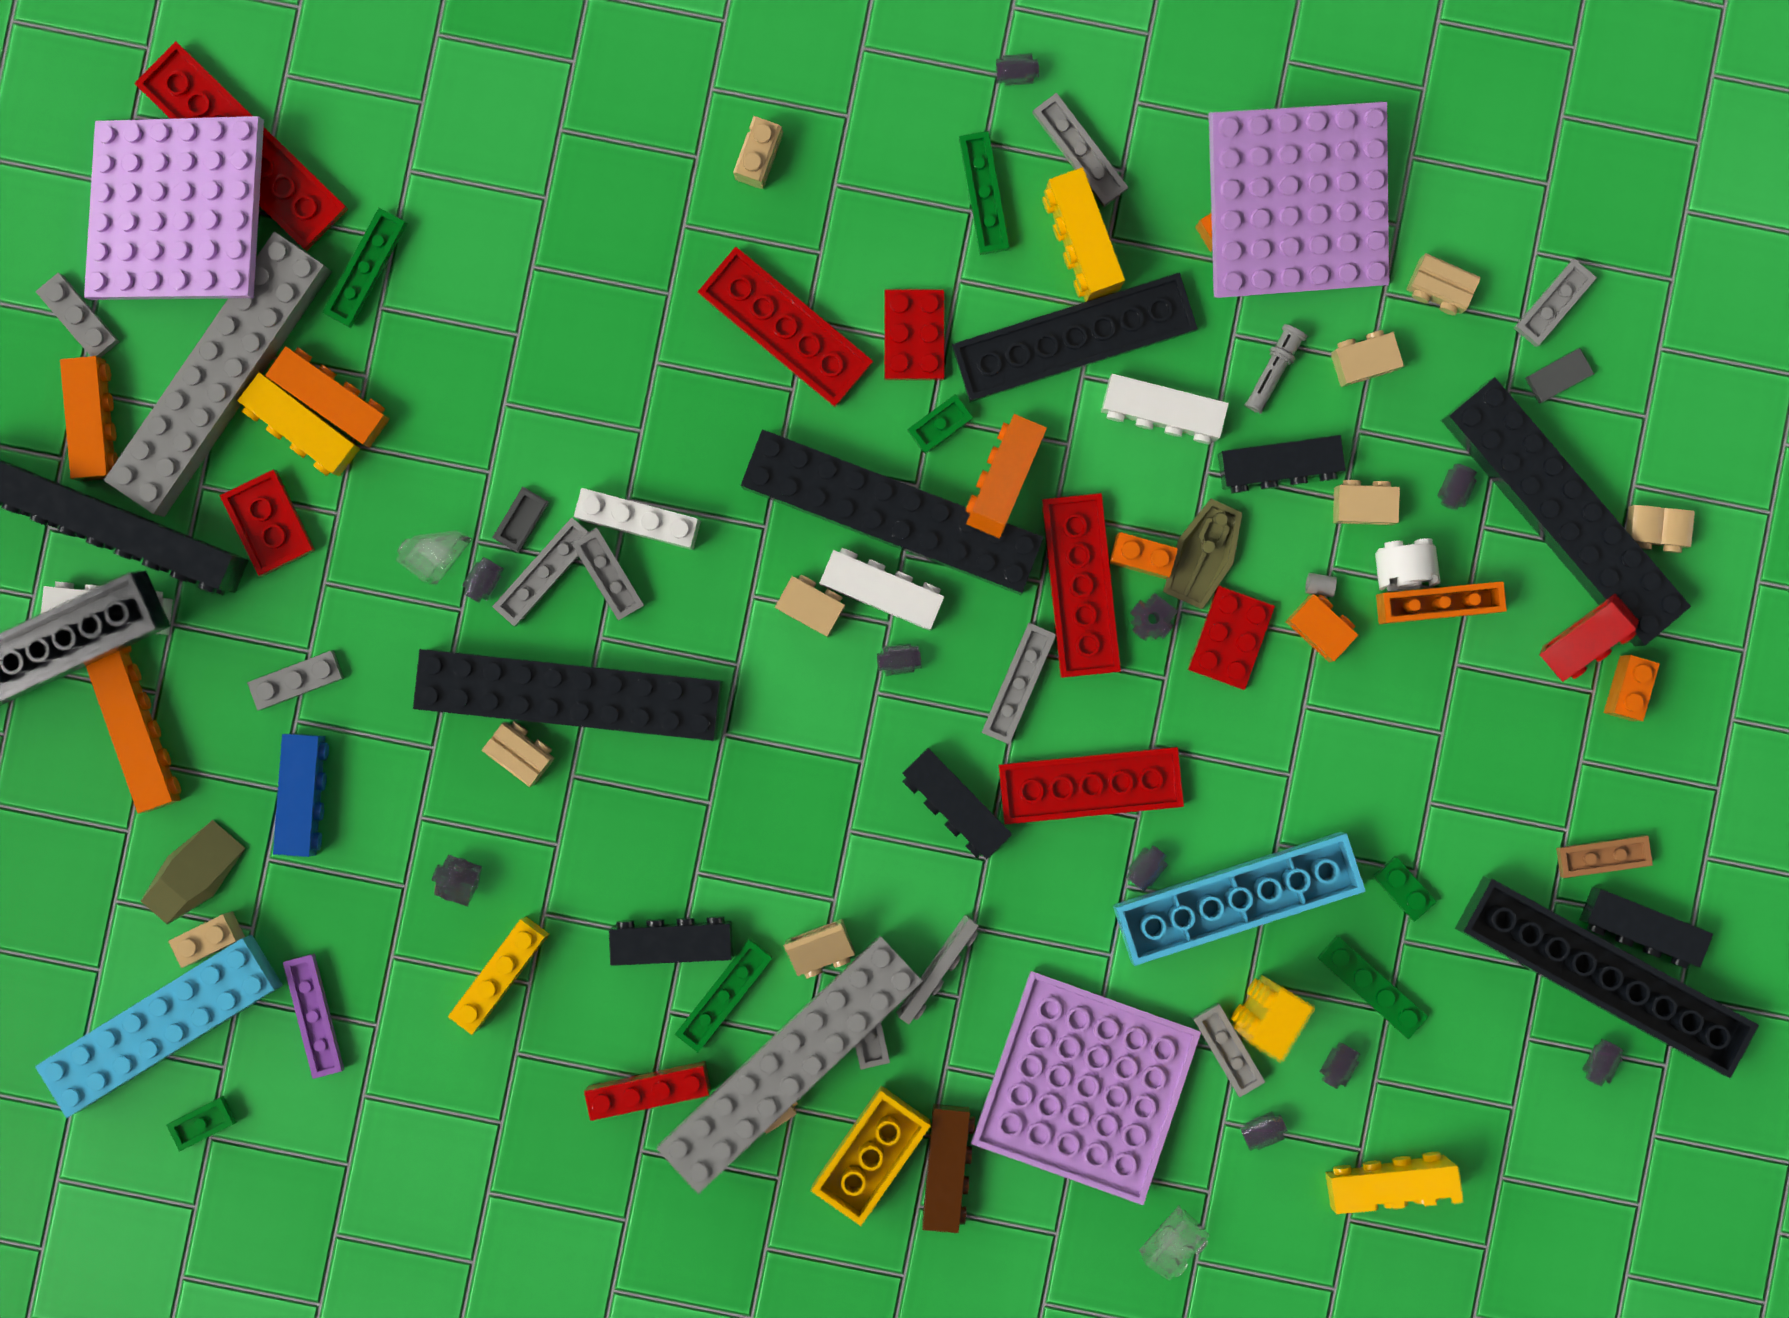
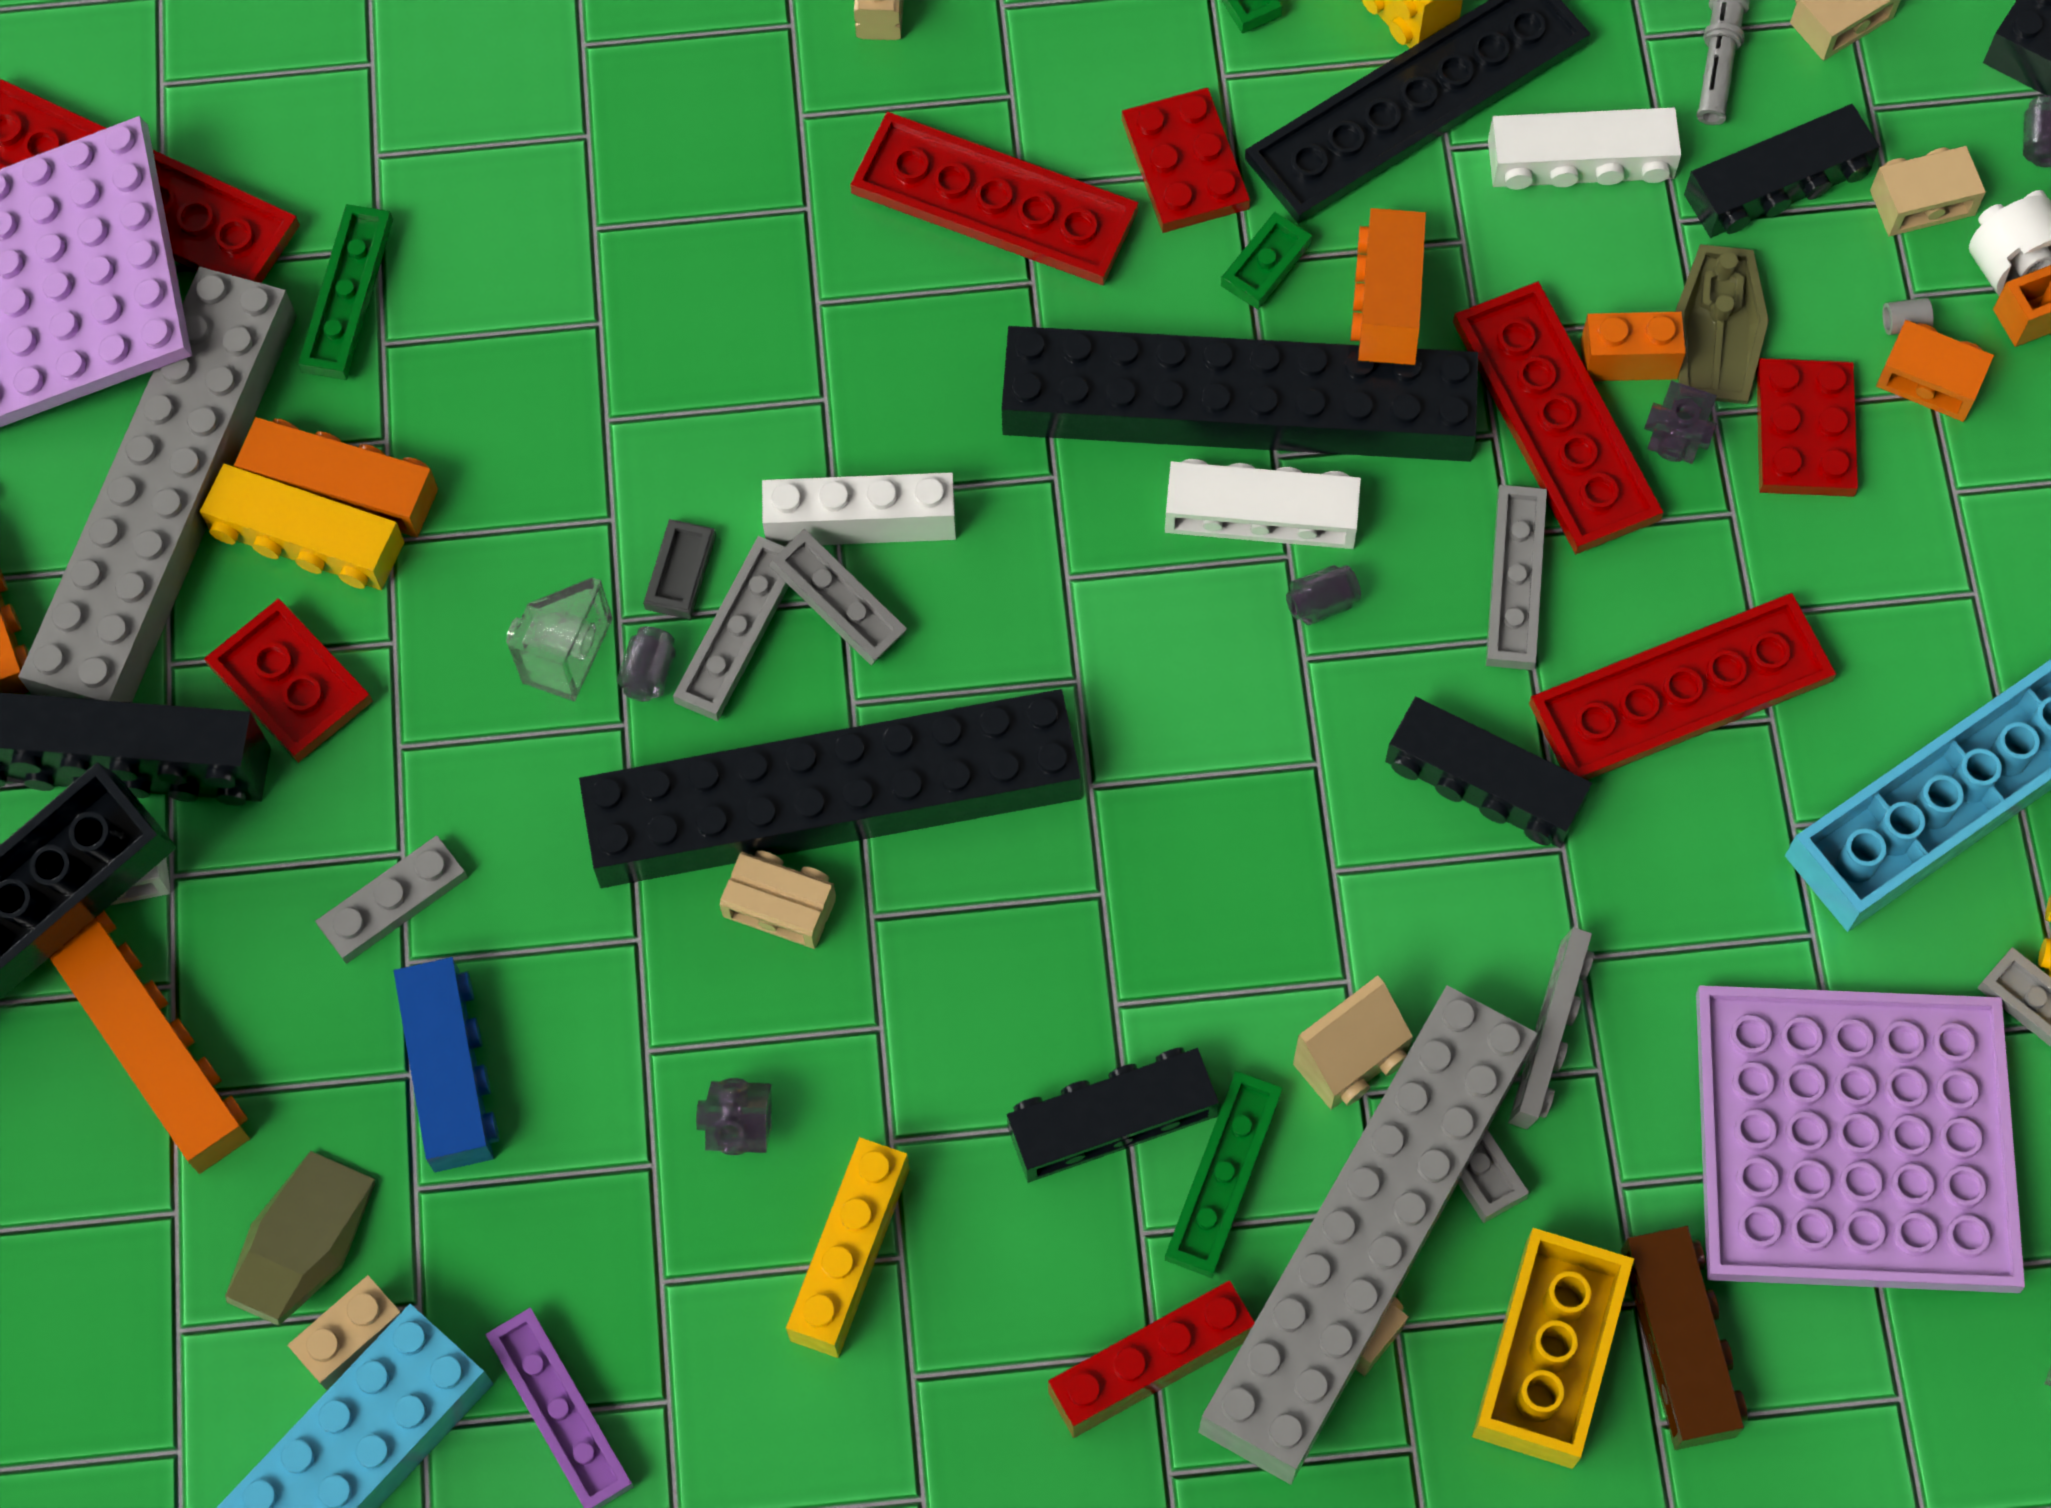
camera: 10 degrees left, 20 degrees down
tan brick [775,575,845,637] -> none
brick [1125,845,1169,891] -> none

